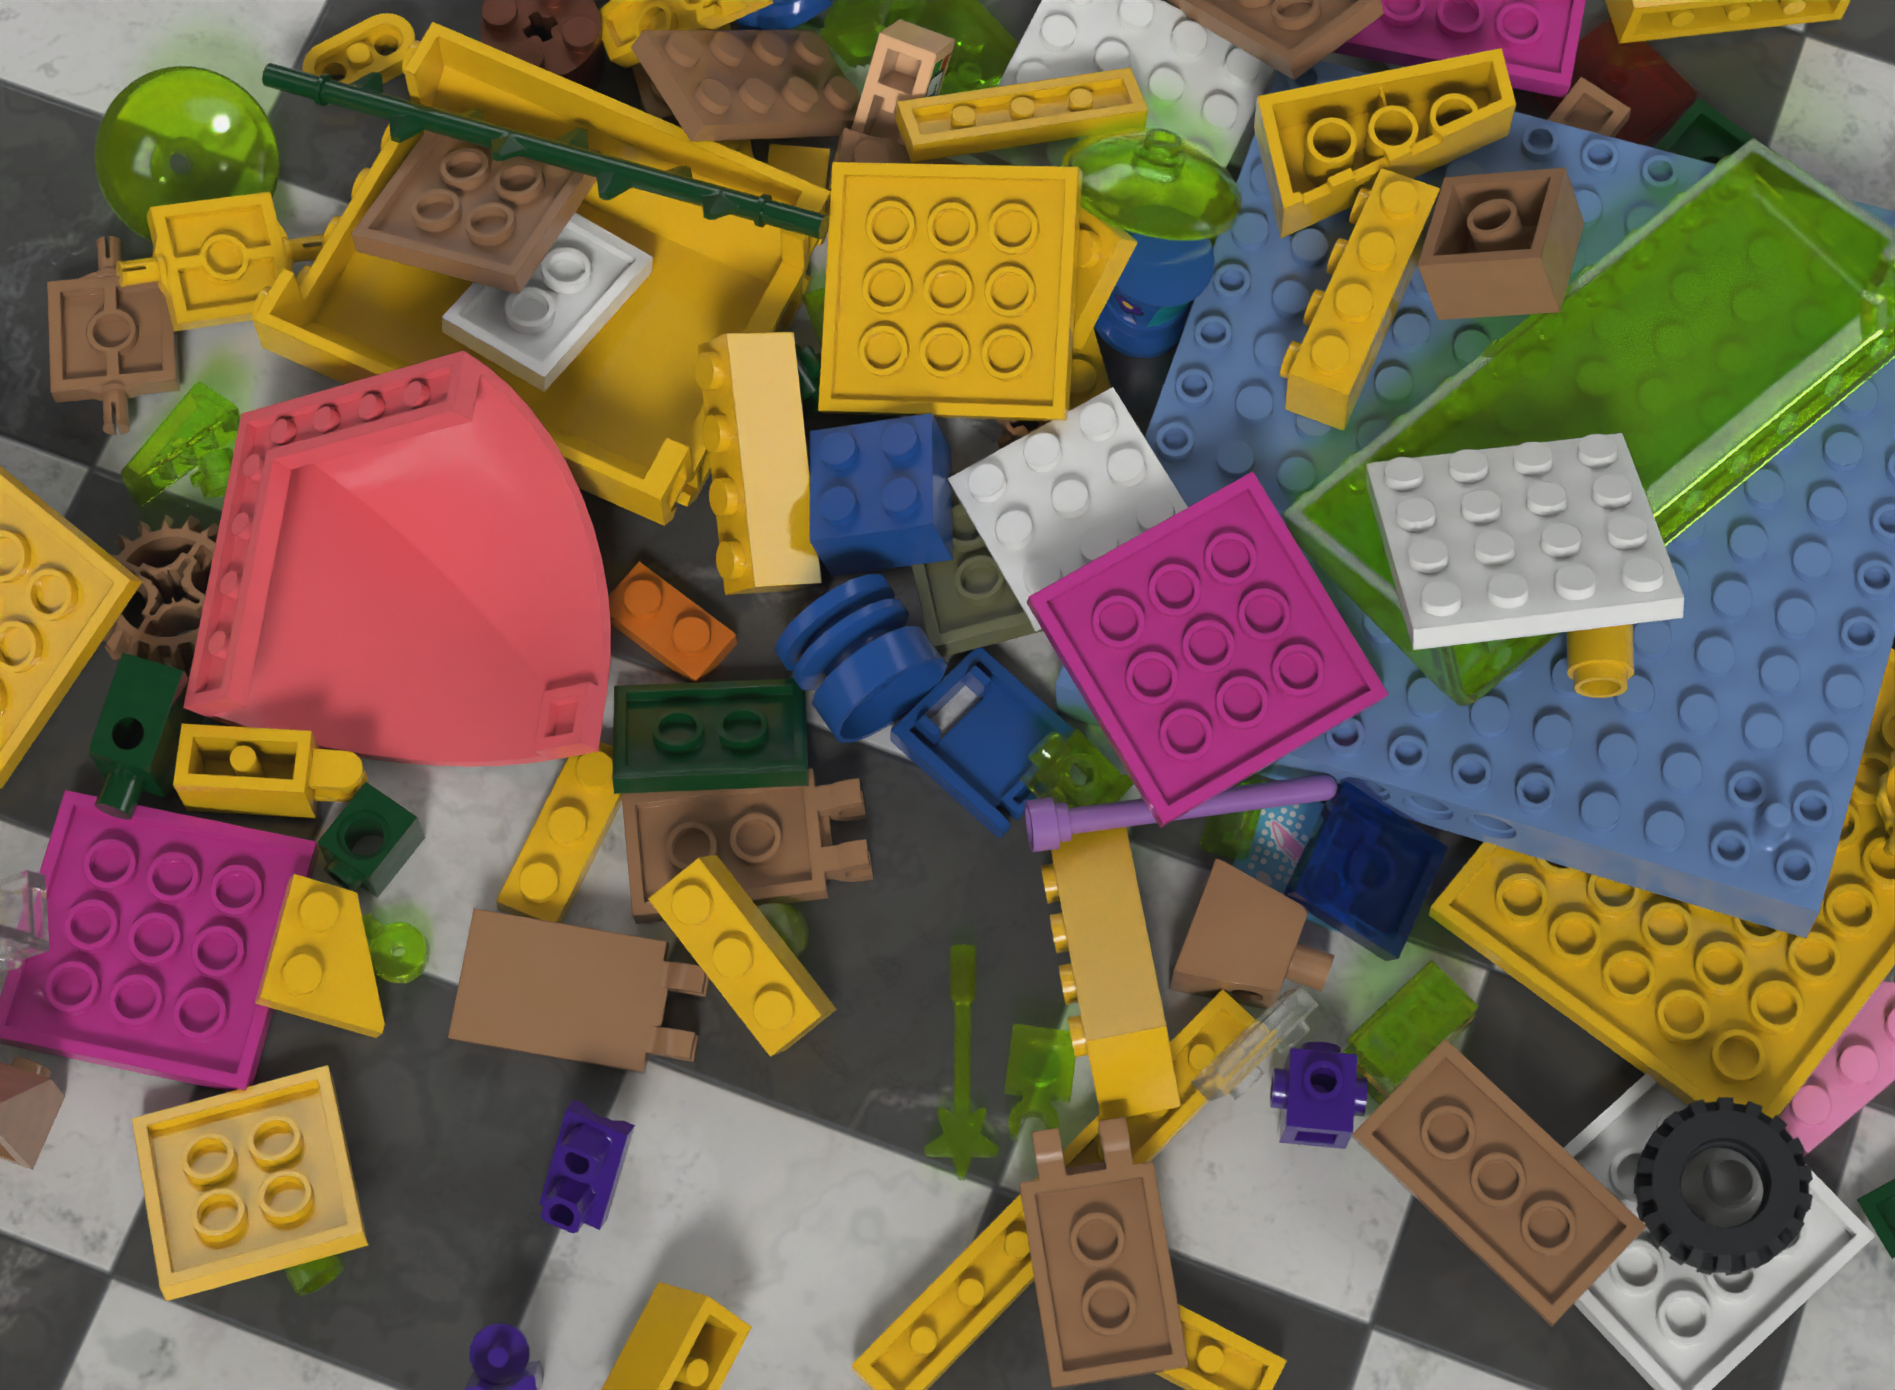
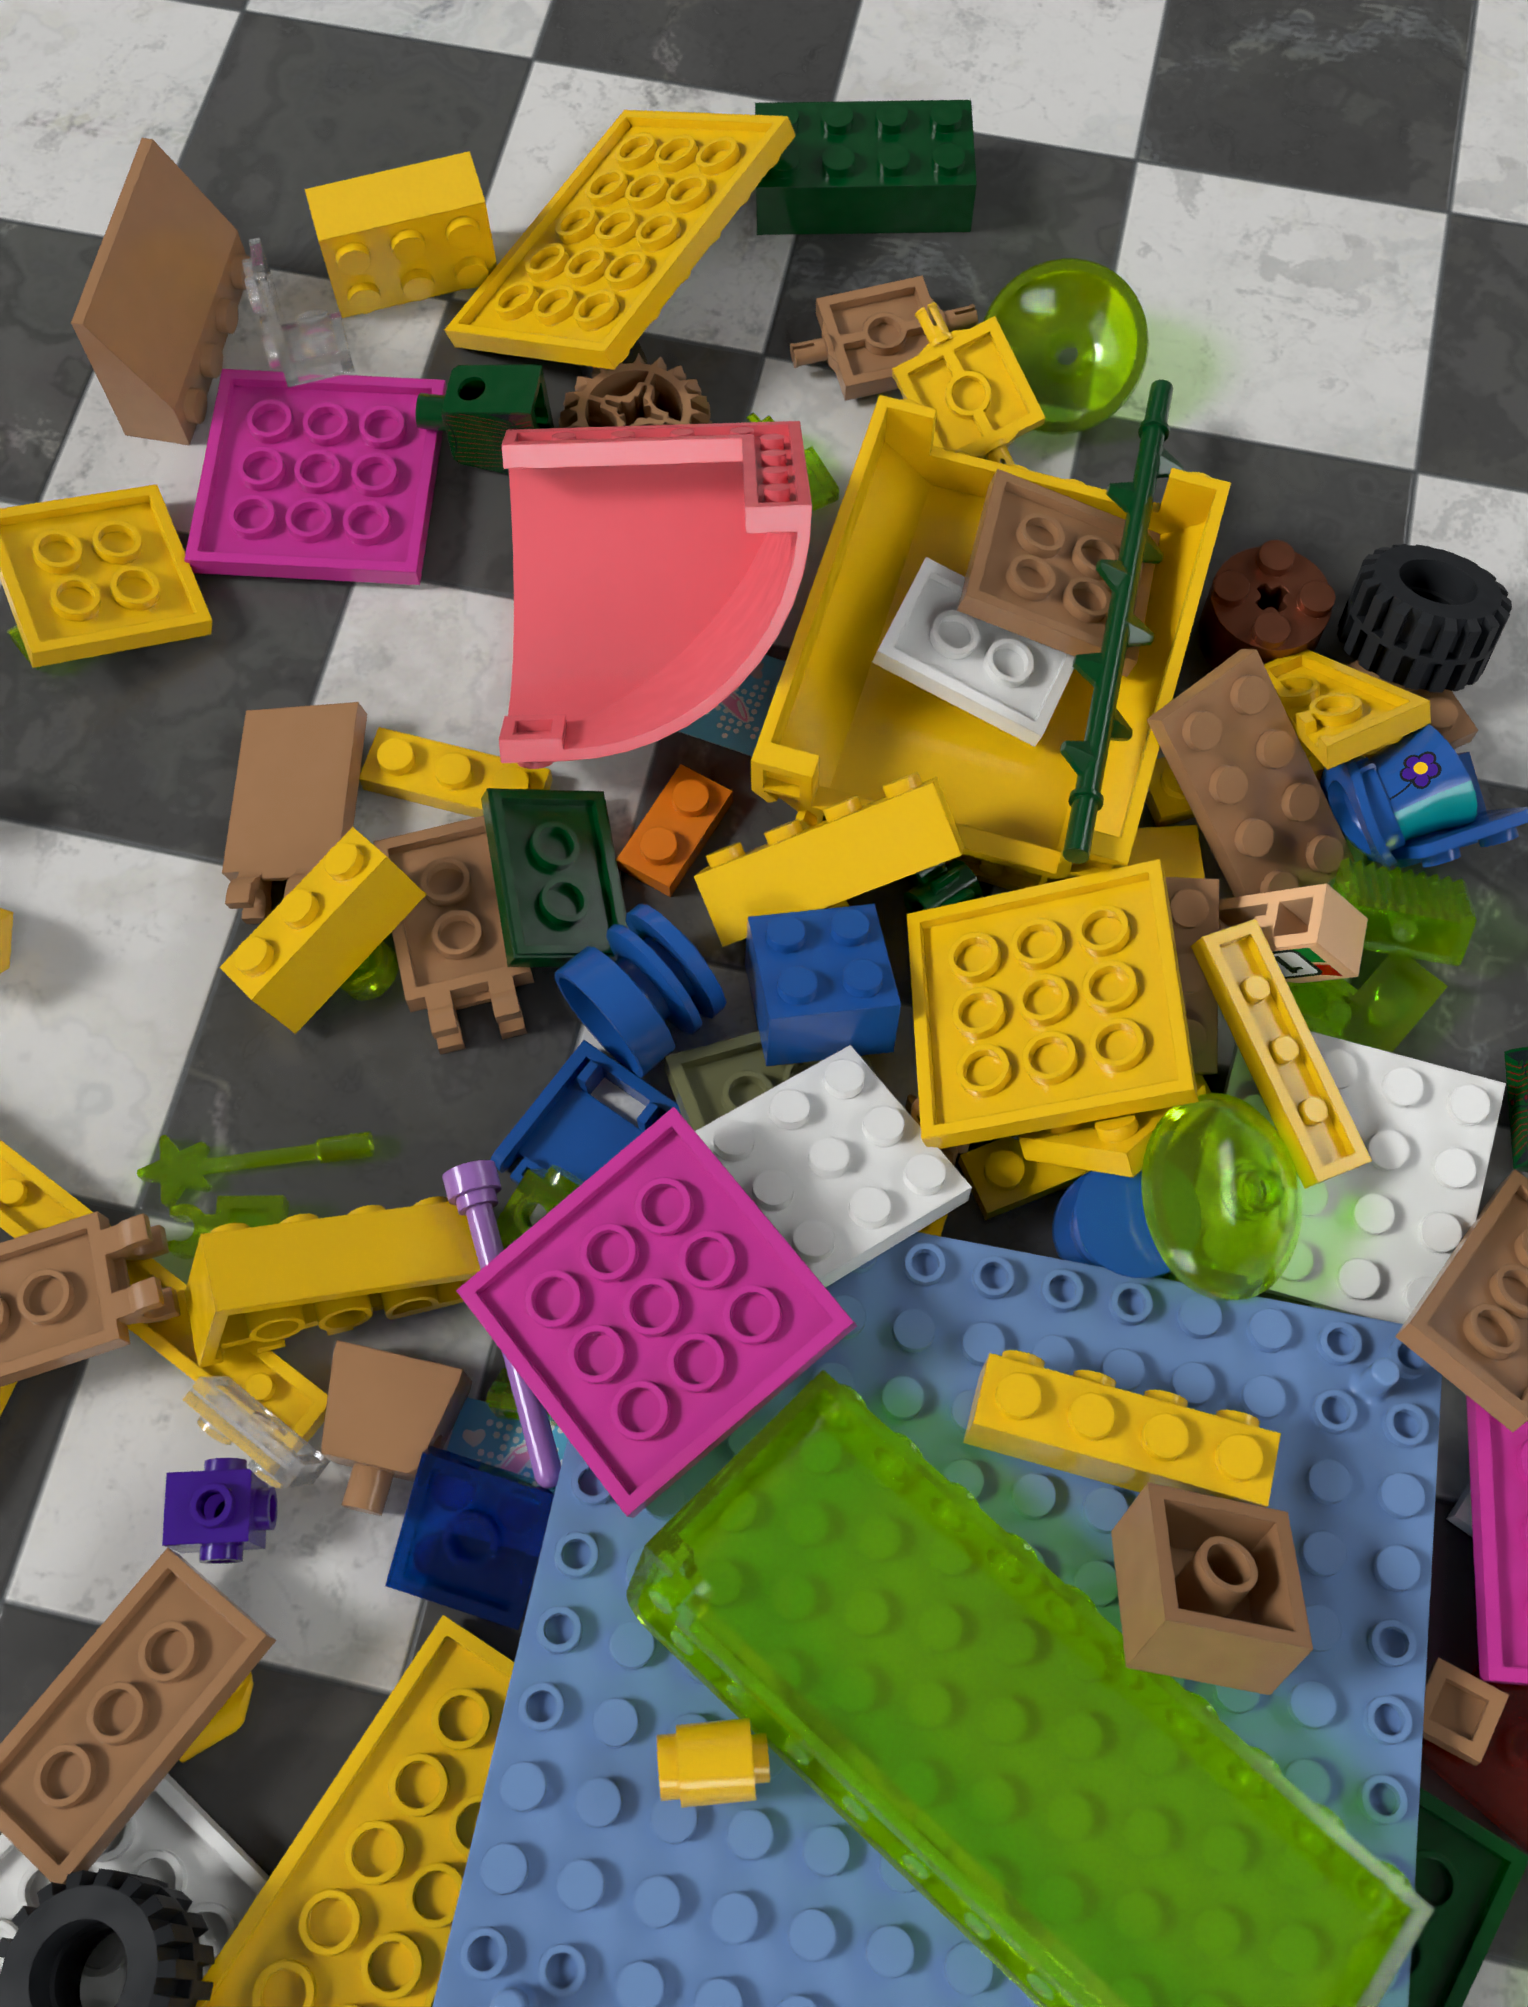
camera: 85 degrees right, 0 degrees up
clear neon green slope [120,381,241,506] -> none
yellow brick [173,724,369,818] -> none
yellow wing [255,874,385,1038] -> none
yellow plate [302,13,416,105] -> none
dark green brick [317,782,425,898] -> none
clear neon green piece [362,913,430,984] -> none
dark purple hips [539,1099,635,1233] -> none
yellow wedge [1254,48,1516,239] -> none
clear neon green hips [1341,960,1479,1105] -> none
white plate [1366,433,1684,650] -> none

